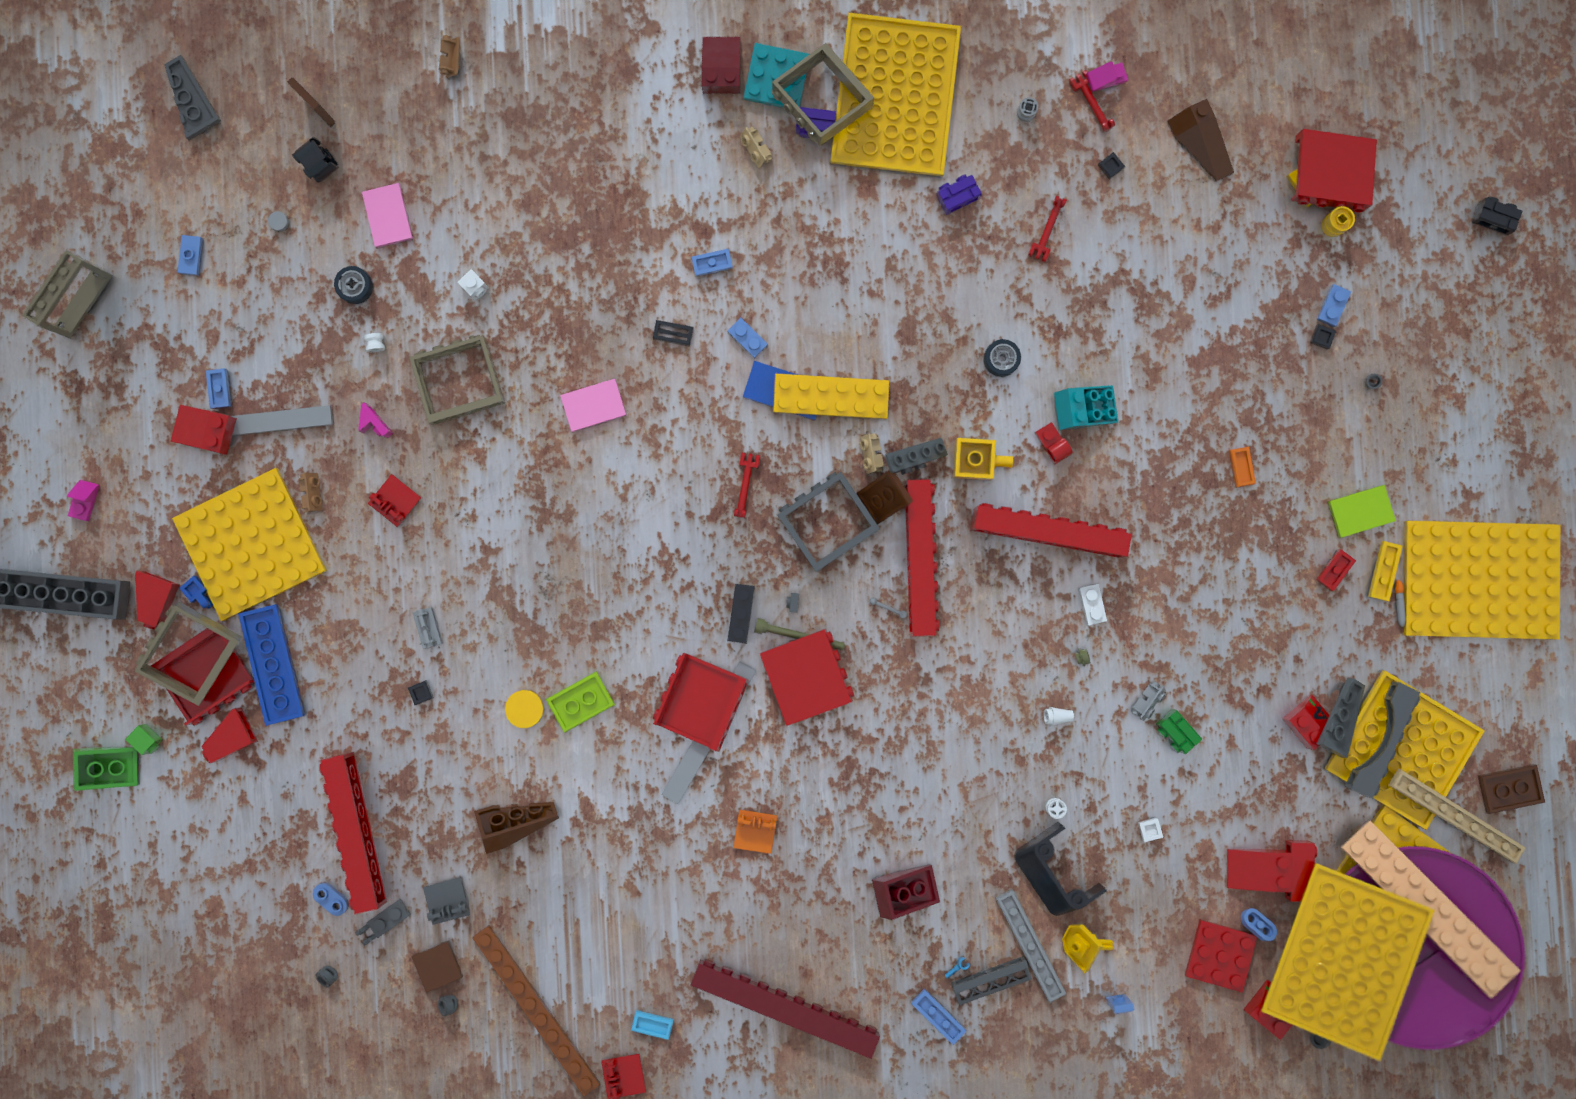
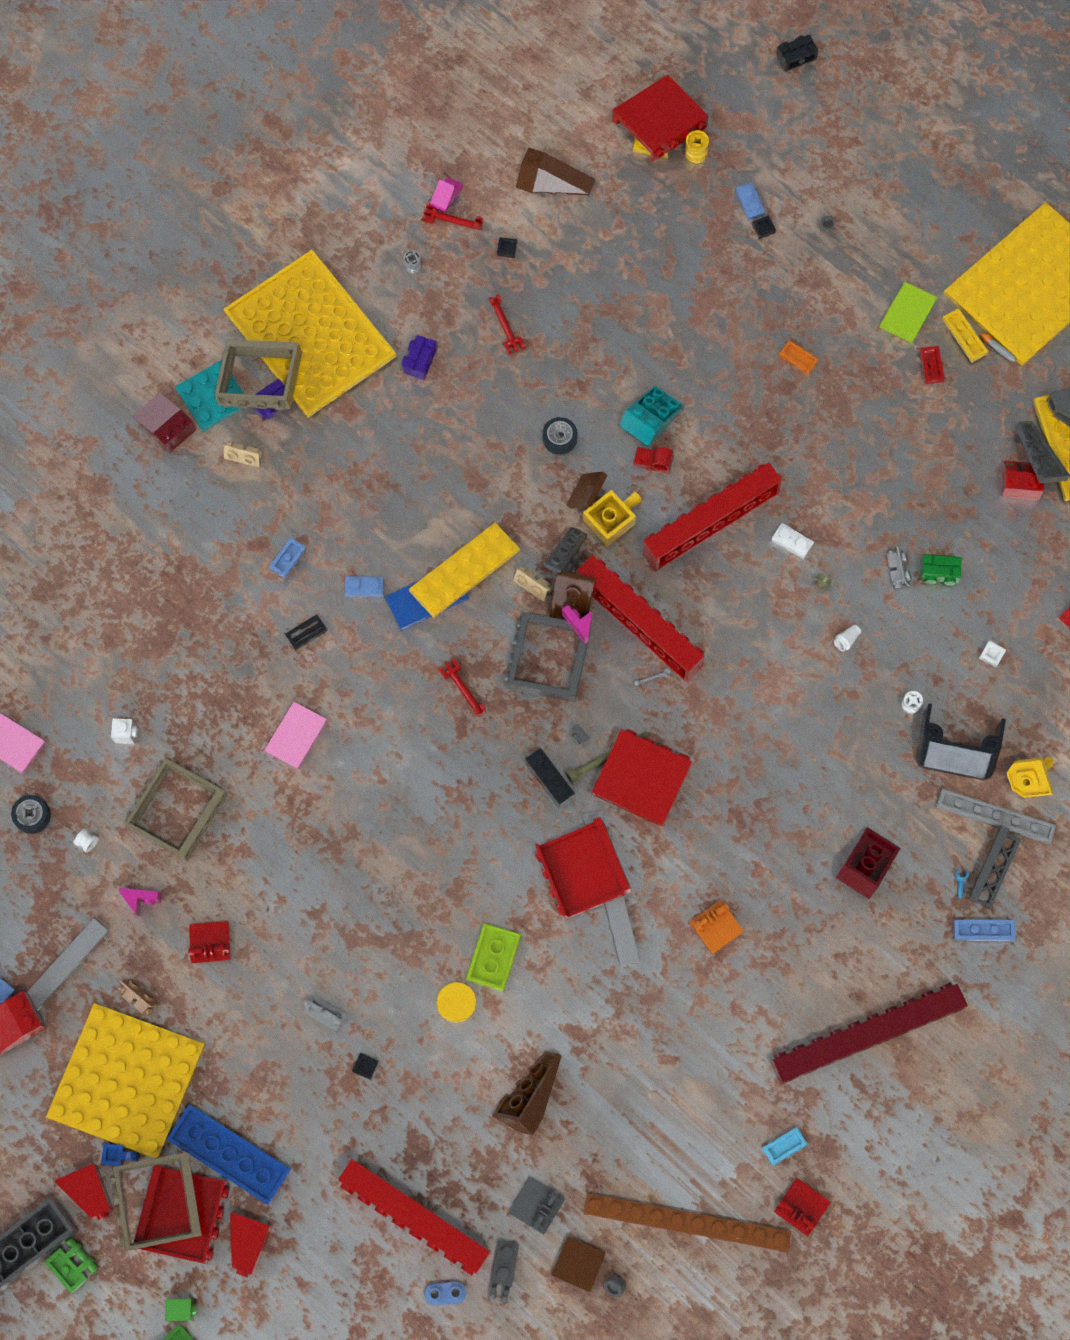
camera: 40 degrees left, 15 degrees down
none -> bright green plate [44,1238,99,1294]
none -> dark pink slope [562,605,592,644]
none -> reddish brown tile [567,471,607,509]

